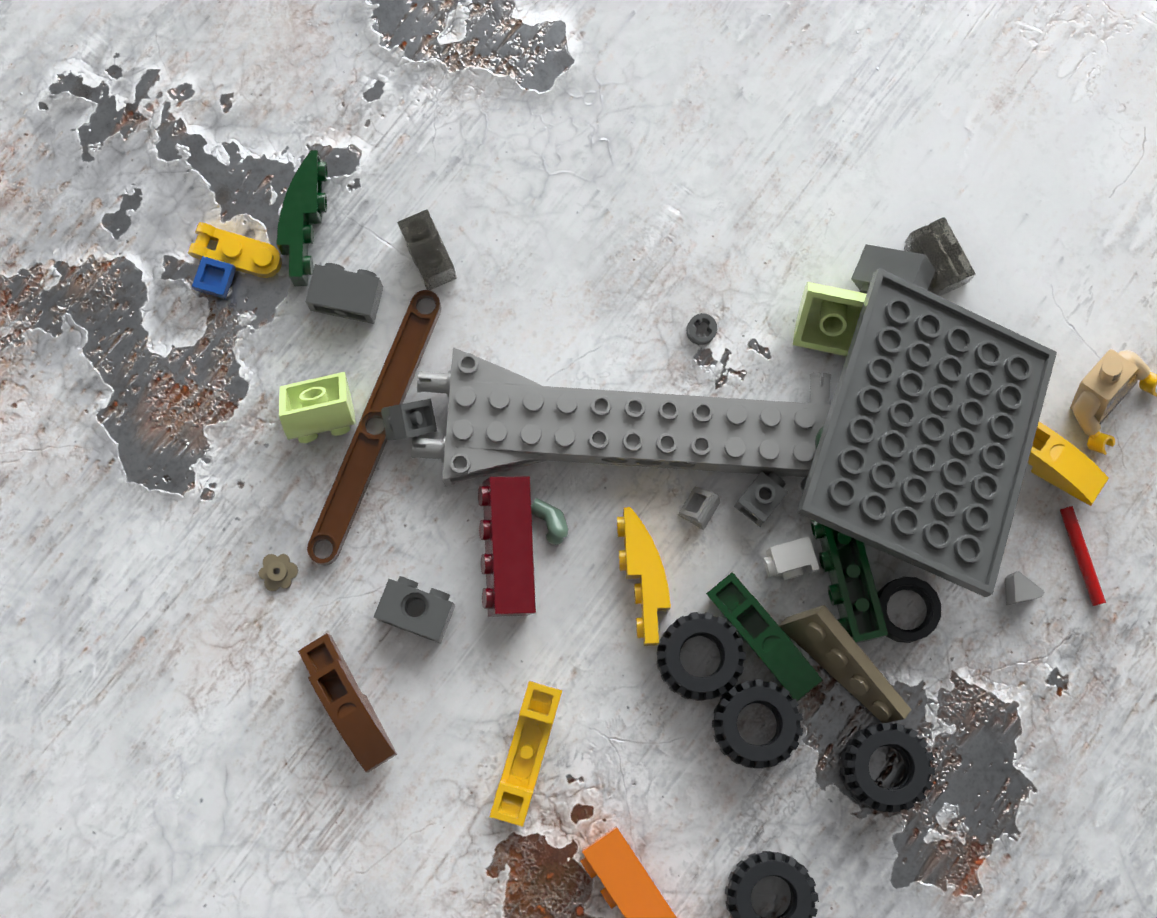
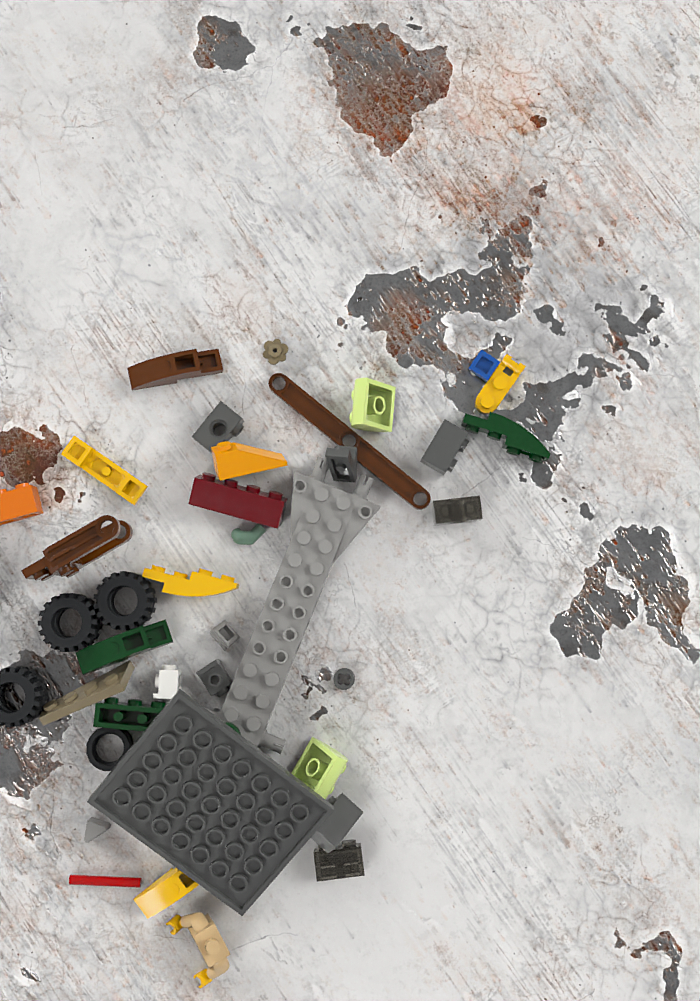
camera: 115 degrees right, 5 degrees up
none -> reddish brown plate [21,515,133,581]
none -> light orange slope [211,441,288,480]

